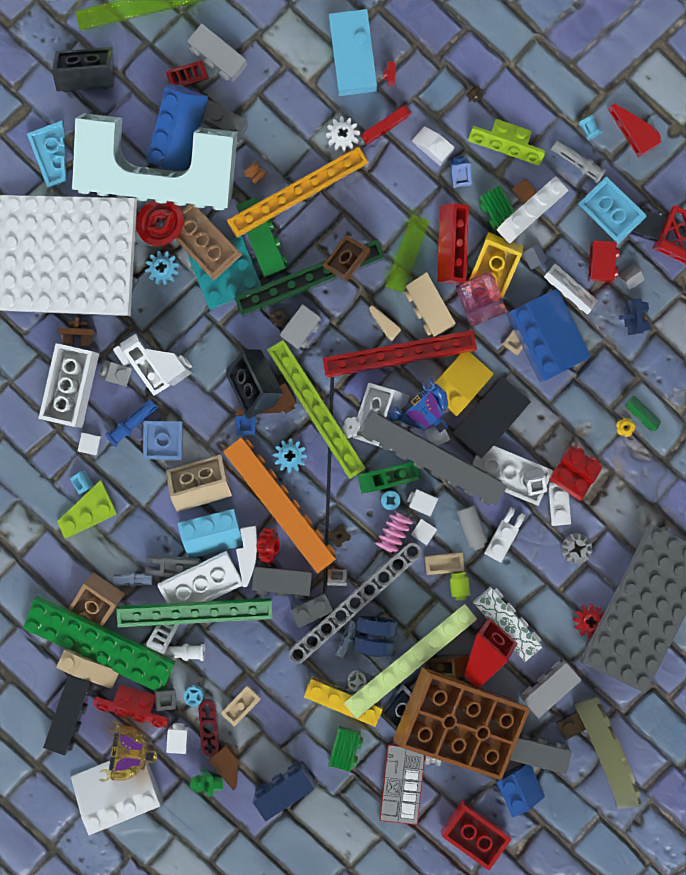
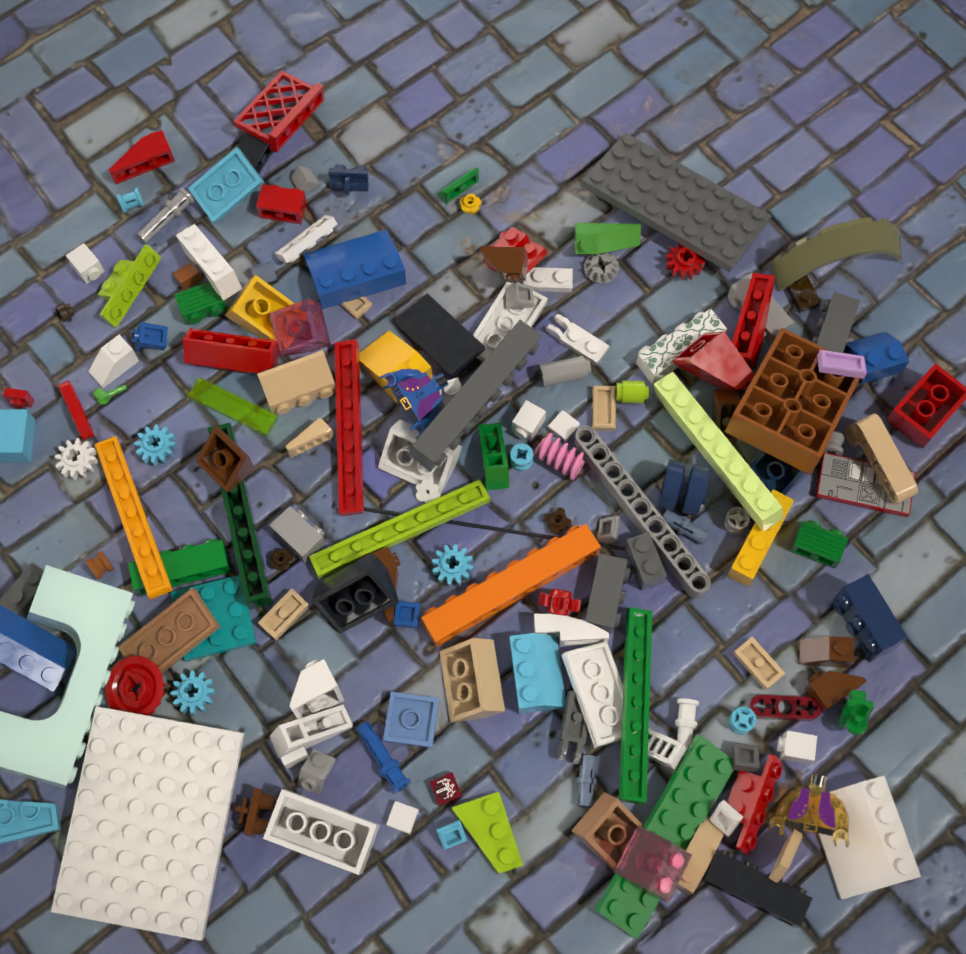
camera: 80 degrees left, 20 degrees down
none -> white brick [66,243,105,284]
none -> bright green hand [93,384,127,405]
none -> medium azure gear [134,424,177,466]
none -> tan plate [258,588,310,641]
none -> dark red tile [429,772,462,806]
none -> reddish brown slope [480,246,529,283]
none -> bright green slope [574,223,641,254]
none -> clear pink slope [614,826,692,902]
none -> white tile [709,800,743,837]
none -> red slope [732,273,775,369]
none -> tan tile [769,830,803,883]
none -> reddish brown slope [798,636,854,668]
none -> lavender tile [817,350,867,379]
none -> tan beam [845,413,918,504]

